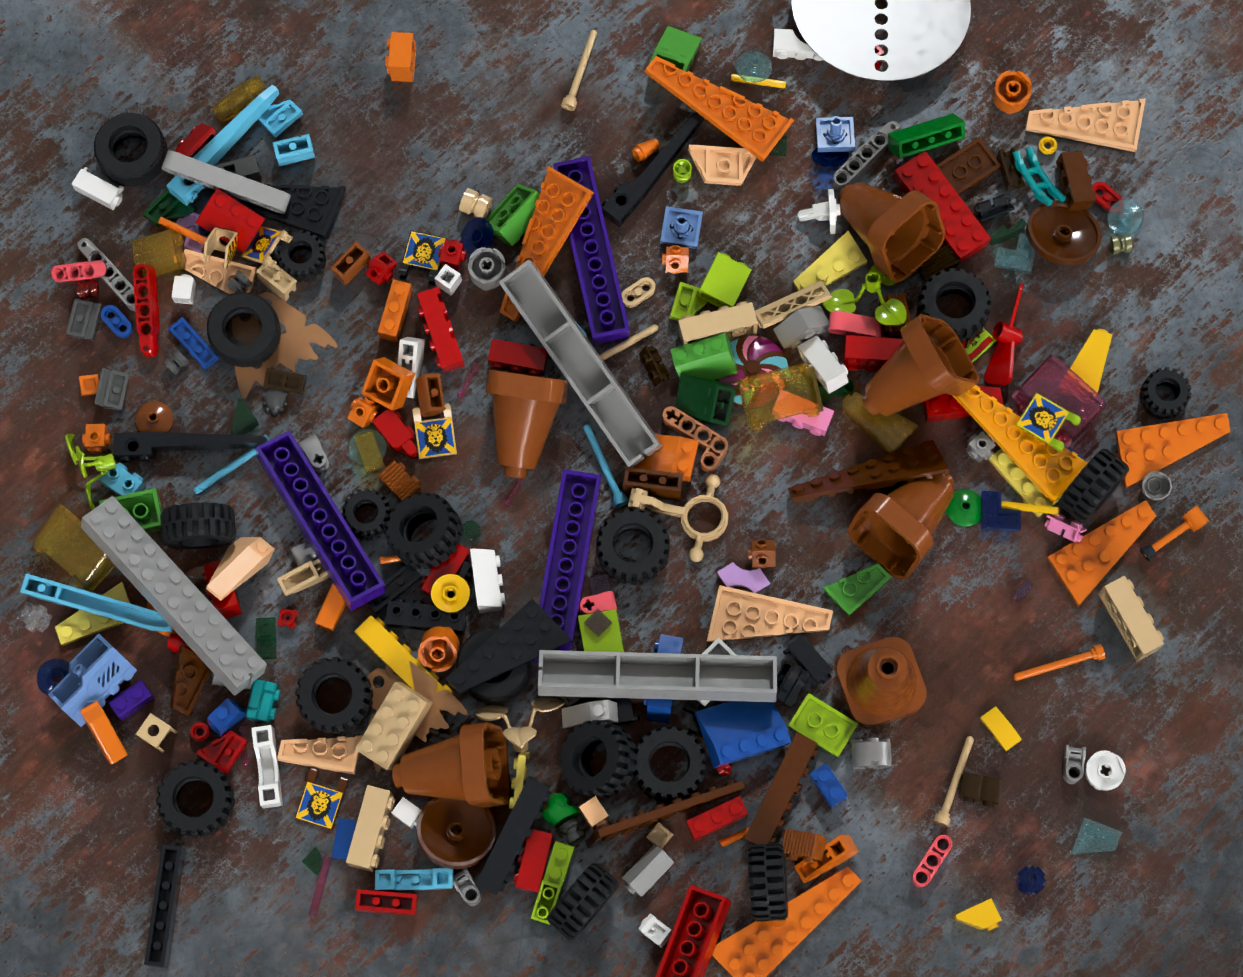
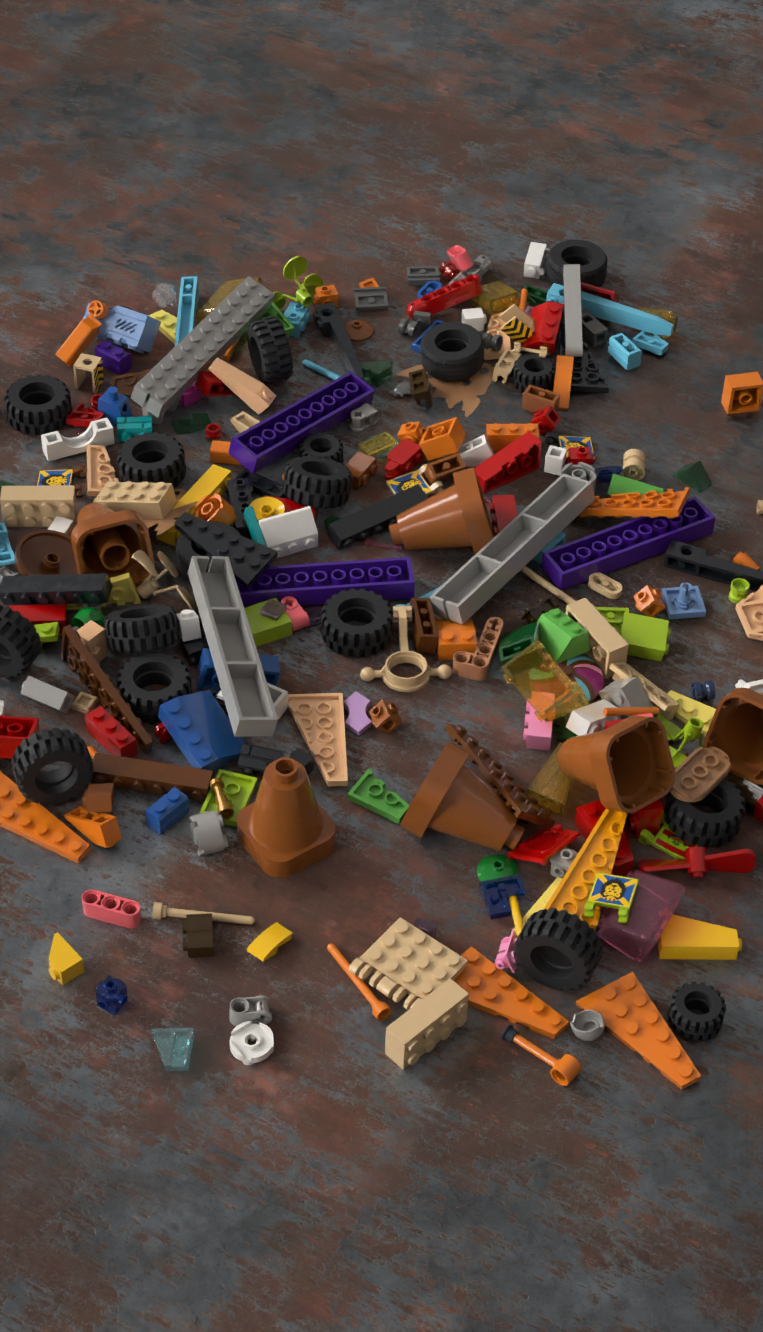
camera: 70 degrees right, 30 degrees down
none -> orange wheel [88,300,109,320]
none -> pearl gold piece [210,778,234,820]
none -> teal tile [243,506,267,547]
none -> black brick [327,484,428,550]
none -> tan hinge [348,917,468,1010]
none -> dark grey plate [413,311,431,329]
none -> red container [507,824,581,866]
none -> orange slope [553,355,574,410]
none -> orange bar [603,707,659,716]
none -> medium nougat tile [670,746,731,802]
none -> clear green slope [673,461,712,492]
none -> dark blue wheel [691,680,715,701]

